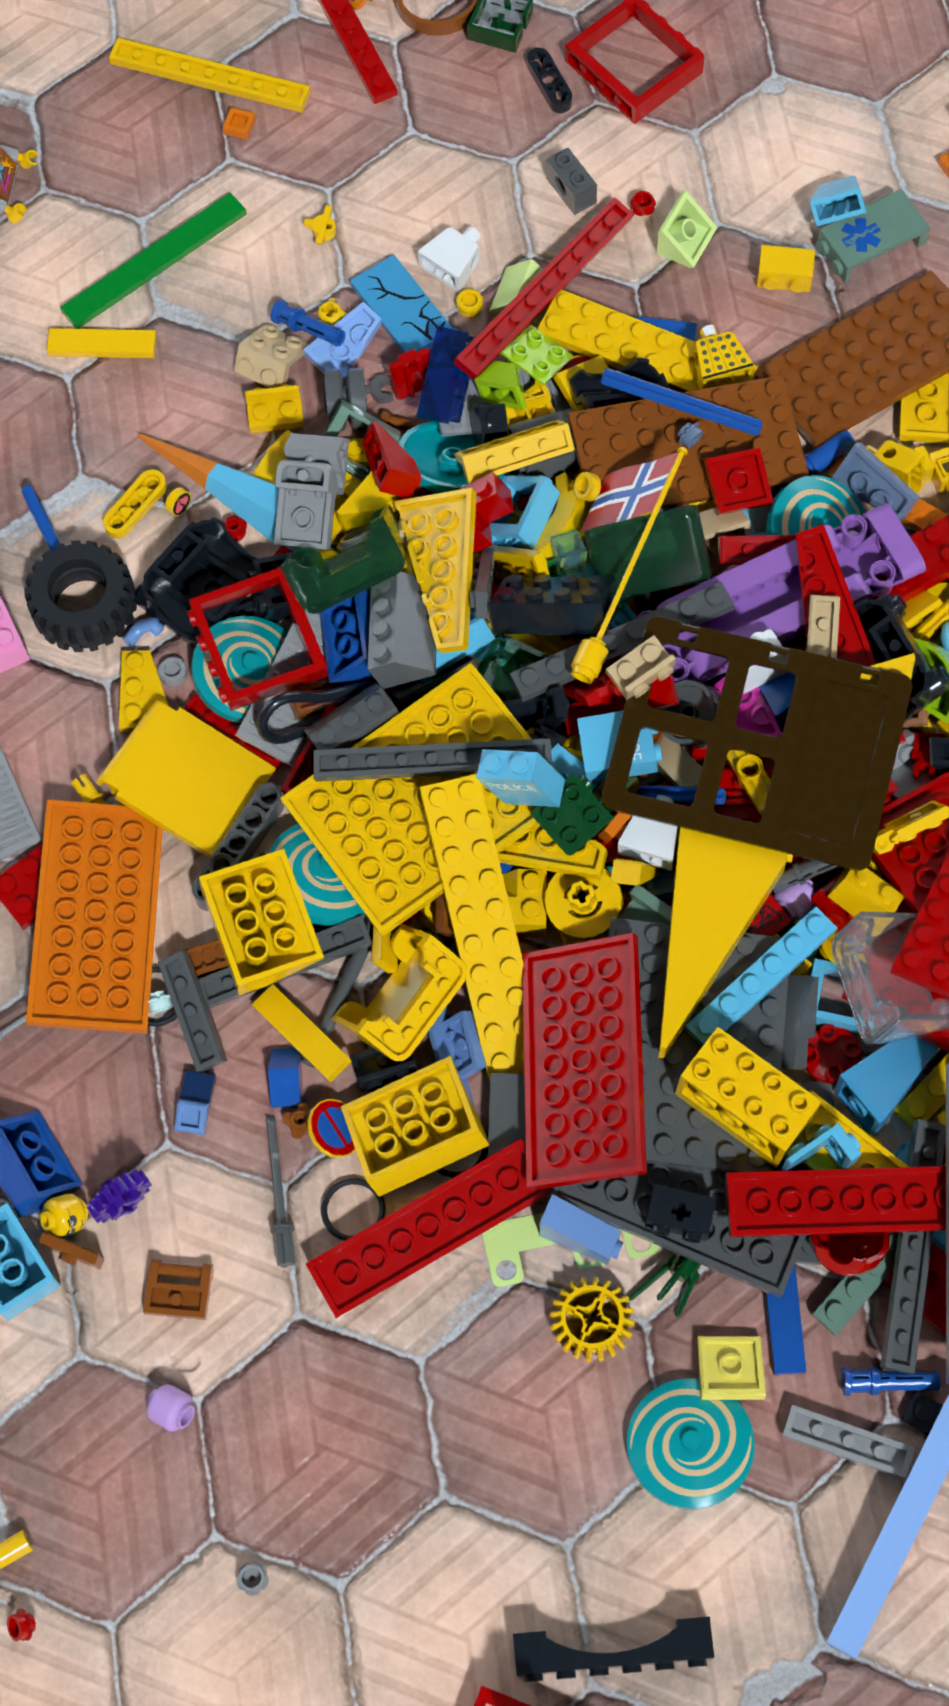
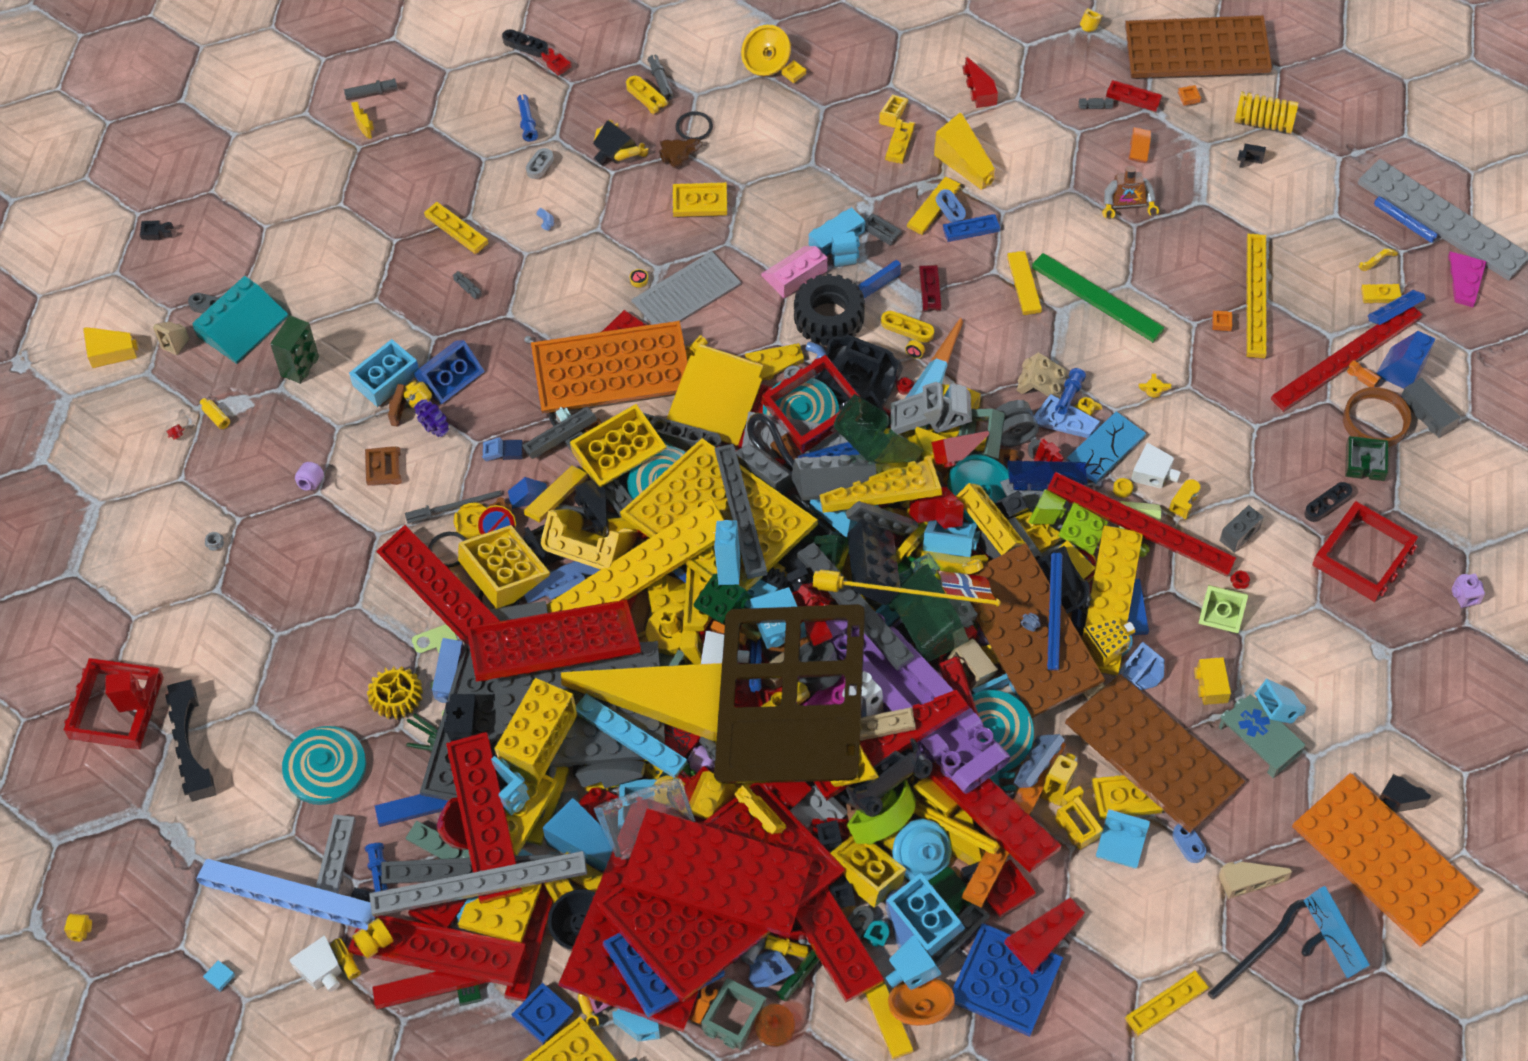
camera: 75 degrees right, 10 degrees down
yellow bracket [245,385,304,434] -> none
tan bracket [606,635,676,700] -> none
light yellow tile [697,1336,766,1400] -> none
red plate [704,447,774,516] -> none
blue piece [804,430,856,476] -> none
none -> yellow tile [453,503,486,539]
none -> black slope [574,479,607,538]
none -> dark red plate [919,265,941,312]
none -> medium blue slope [1118,642,1165,690]
none -> yellow leg [1169,479,1201,519]

